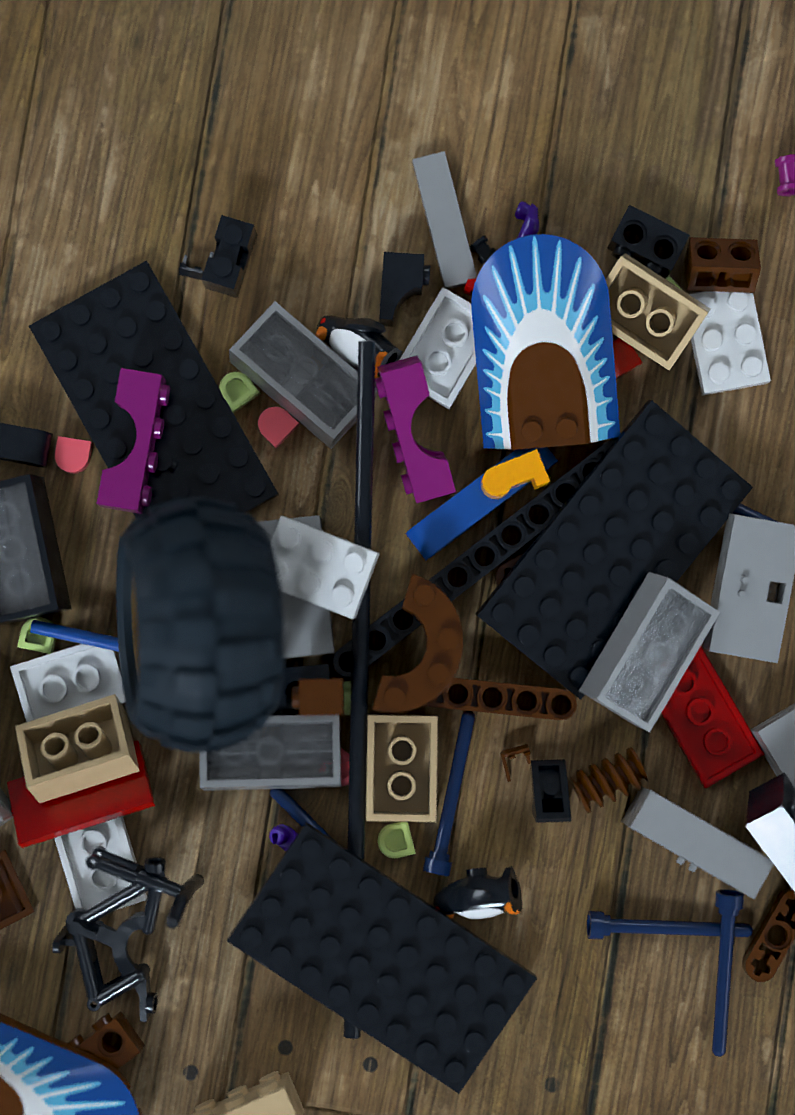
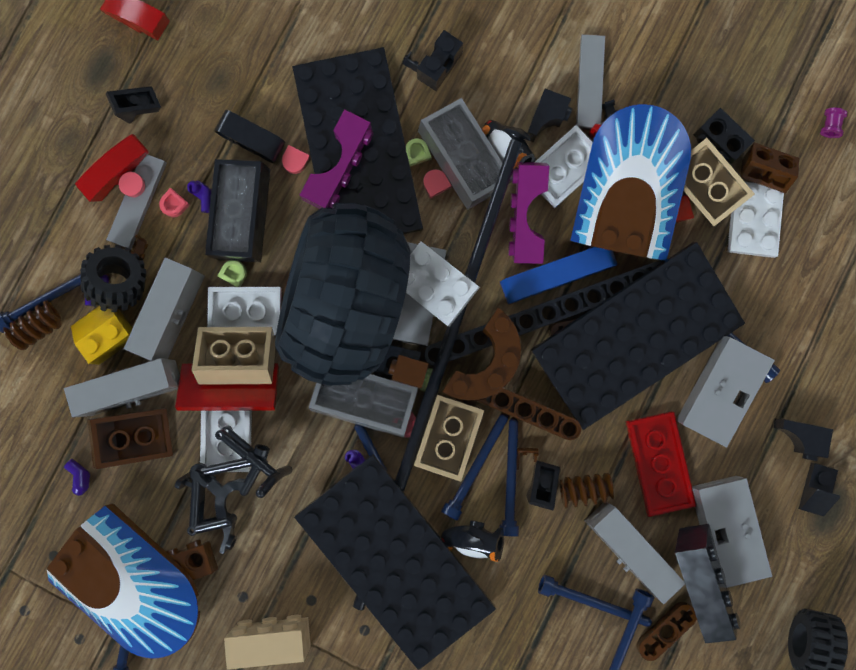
camera: 20 degrees right, 0 degrees up
blue piece [30,620,119,652] -> none
yellowish green tile [378,821,416,858] -> none
light orange leg [481,449,550,500] -> none
dark purple arm [514,201,539,238] -> none
brick [579,572,720,733] -> none
none -> dark blue piece [499,418,519,537]

